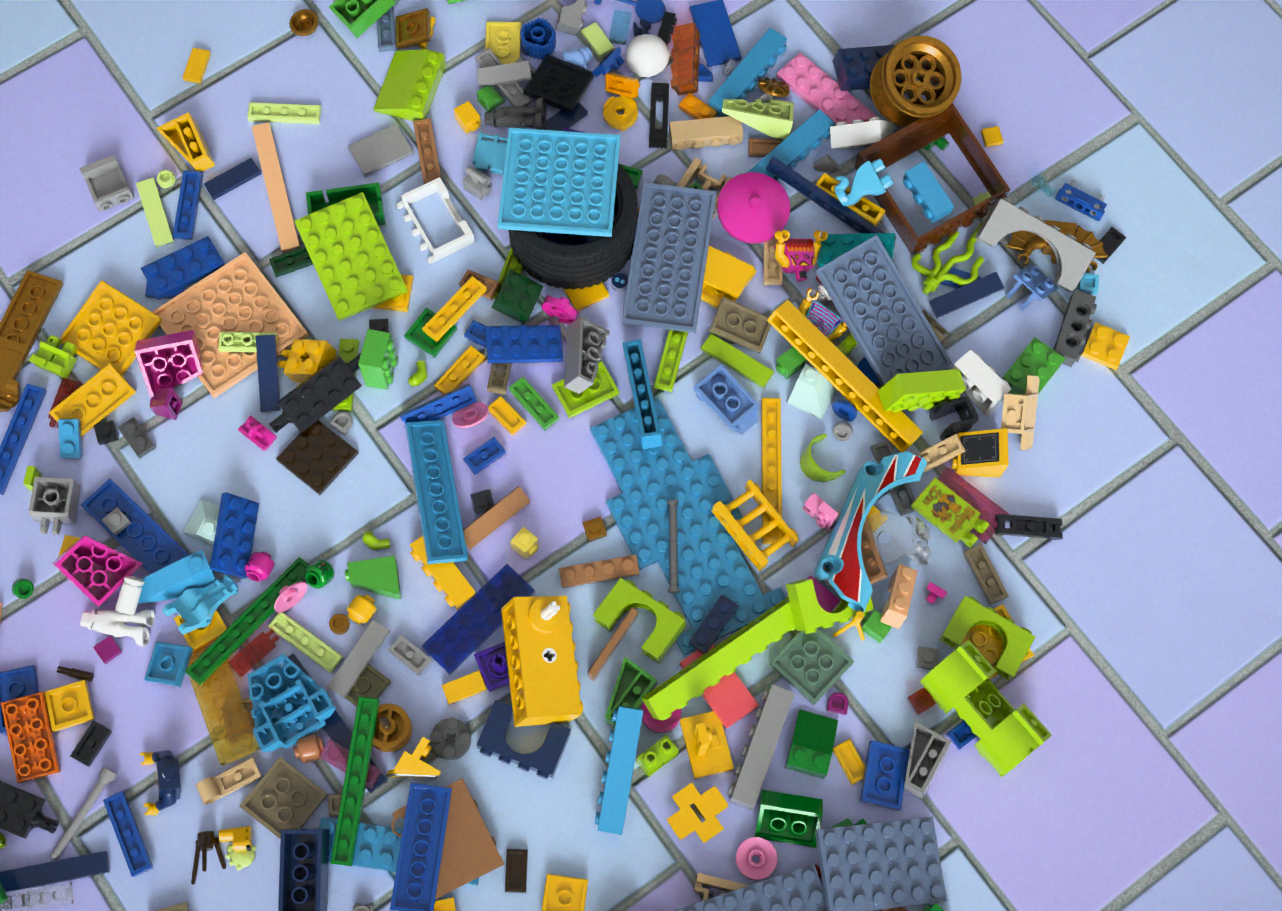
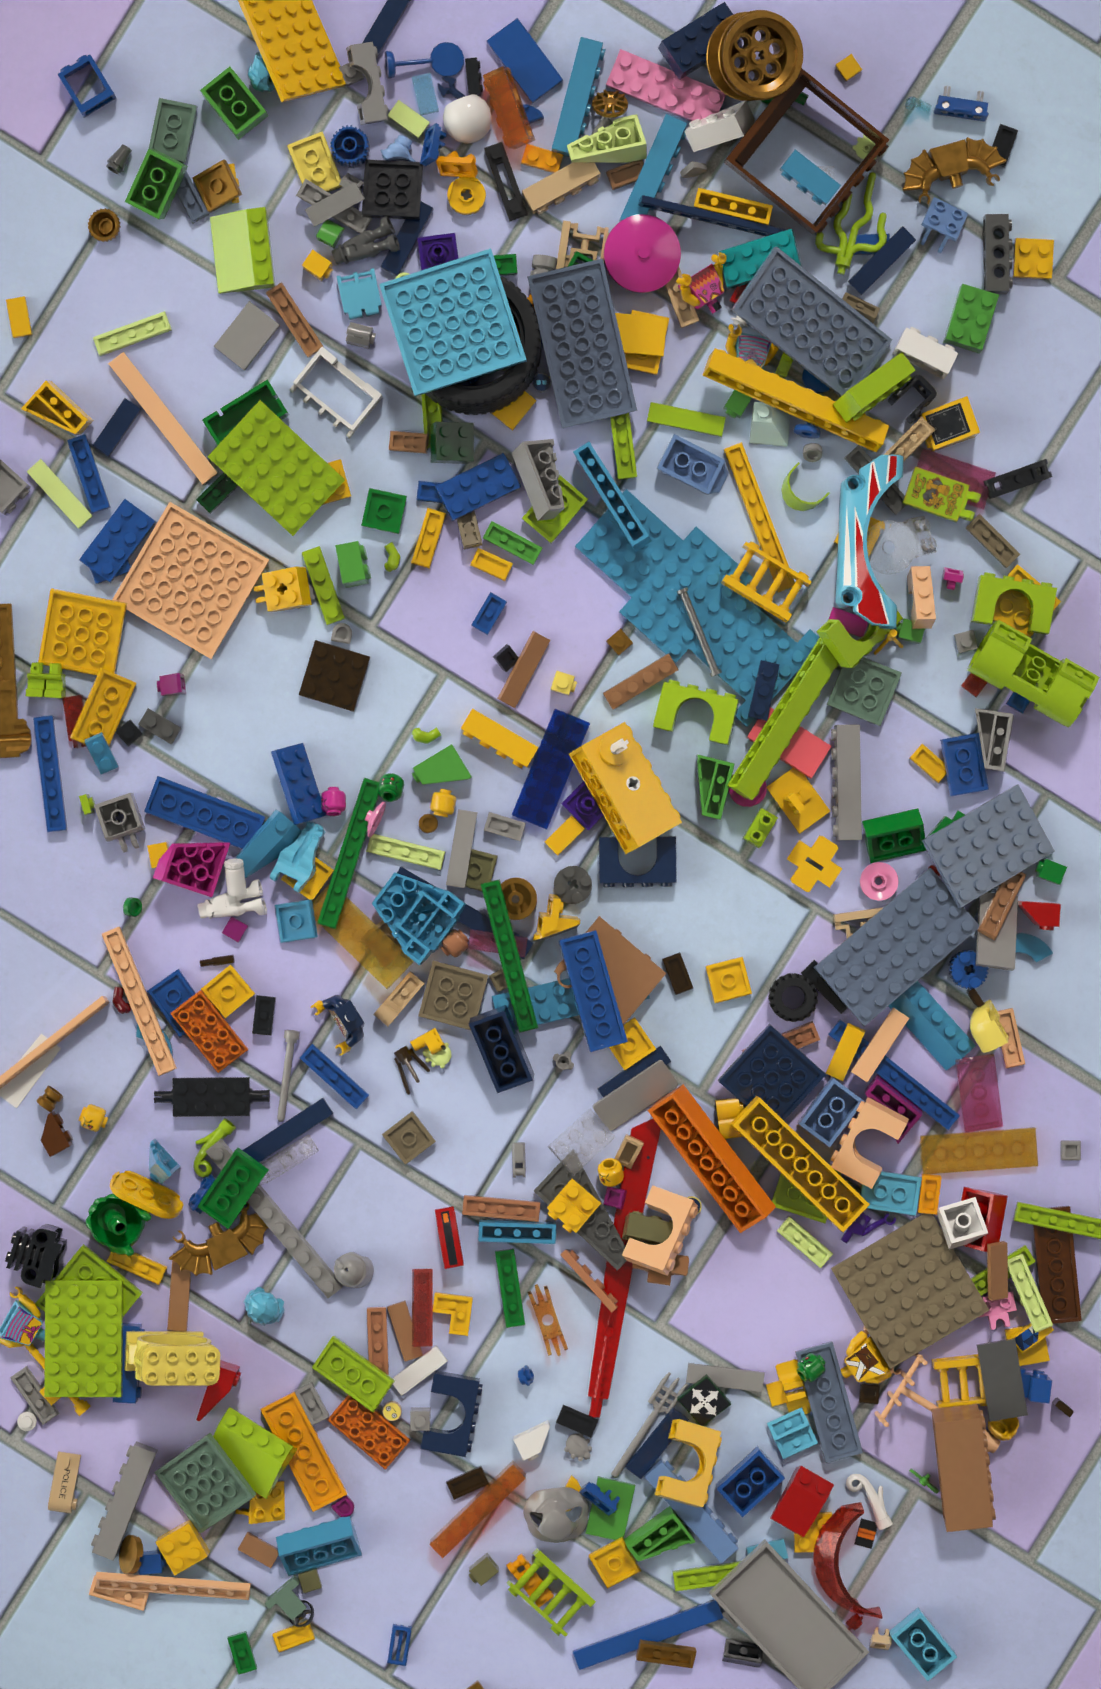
camera: 15 degrees left, 20 degrees up
light grey plate [102,507,131,535] -> none
dark pink wedge [135,330,203,398] -> none
yellowish green plate [157,170,176,188] -> none
light aqua slope [183,498,220,546] -> none
yellowish green tile [218,332,278,352] -> none
clear red hinge [228,629,280,677] -> none
dark pink hips [238,415,277,451] -> none
dark blue tile [256,335,281,412] -> none
black plate [269,353,362,433] -> none
black plate [369,319,389,333] -> none
blue plate [400,383,477,427] -> none
dark azure plate [405,420,468,564] -> none
yellow plate [422,276,487,342] -> none
bright pink dish [452,402,489,428] -> none
dark pink plate [542,295,580,325] -> none
medium nougat tile [588,608,638,681] -> none
dark azure brick [595,705,644,835] -> none
dark tan tile [709,297,771,353] -> none
clear tile [722,58,737,77] -> none
green slope [785,709,838,779] -> none
bright pink plate [802,493,839,531] -> none
magenta tile [826,692,849,715] -> none
medium azure hips [834,159,894,206] -> none
medium nougat plate [861,517,888,584] -> none
light grey arch [975,197,1096,292] -> none
tan plate [1001,375,1039,450] -> none
medium azure plate [1078,273,1099,295] -> none

